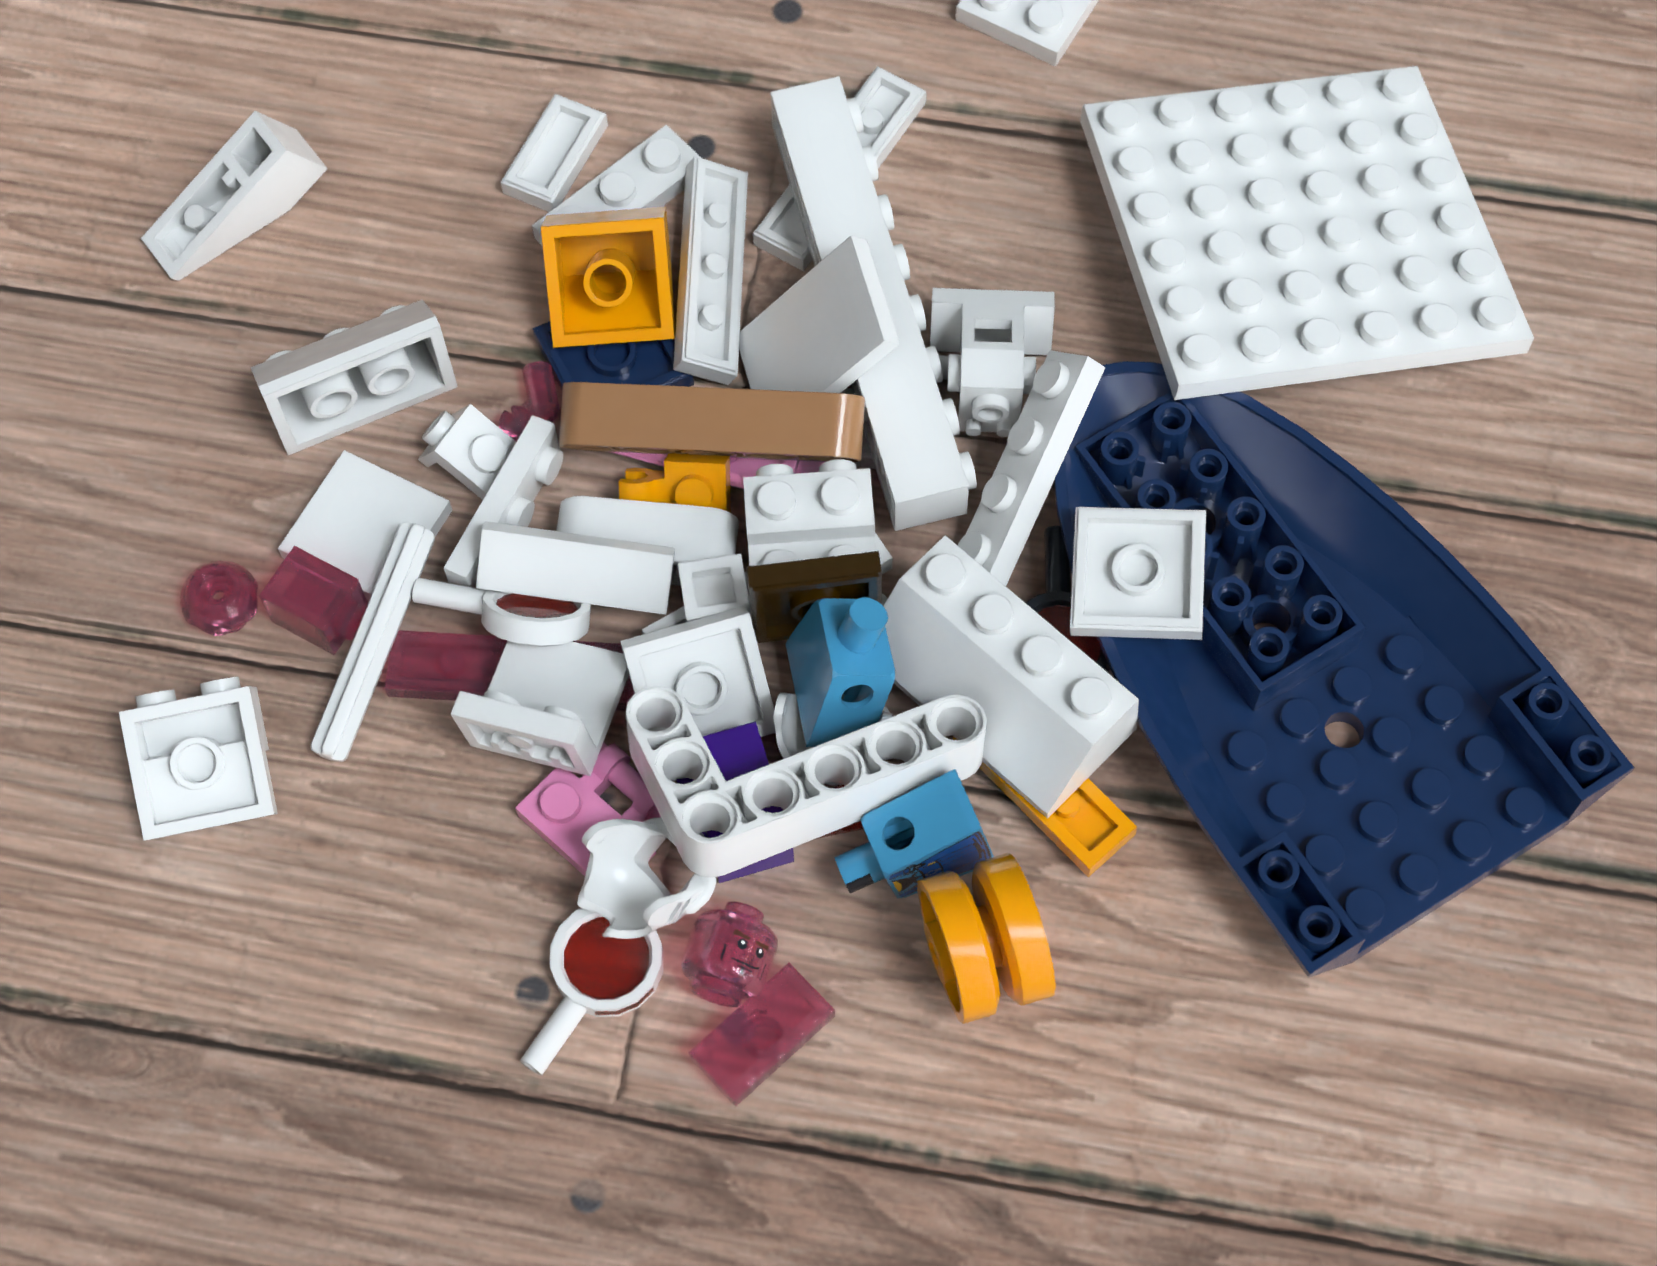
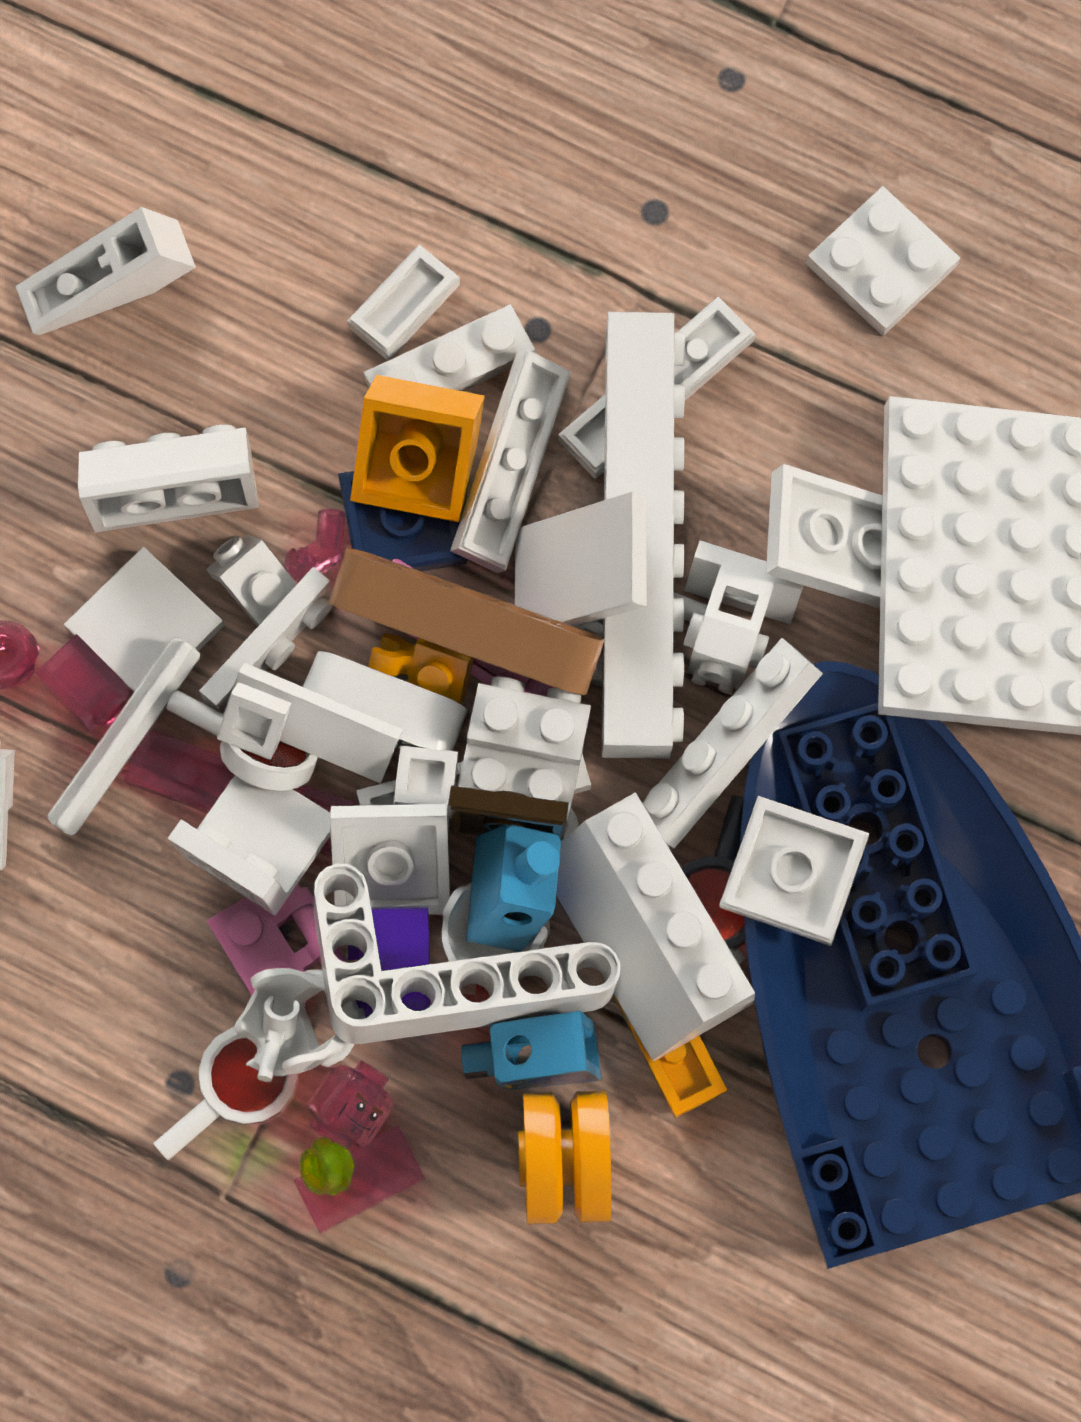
camera: 10 degrees right, 10 degrees up
none -> white plate [217,682,292,760]
none -> white hand [257,995,299,1082]
none -> clear neon green plate [299,1137,354,1196]
none -> white plate [766,464,883,608]

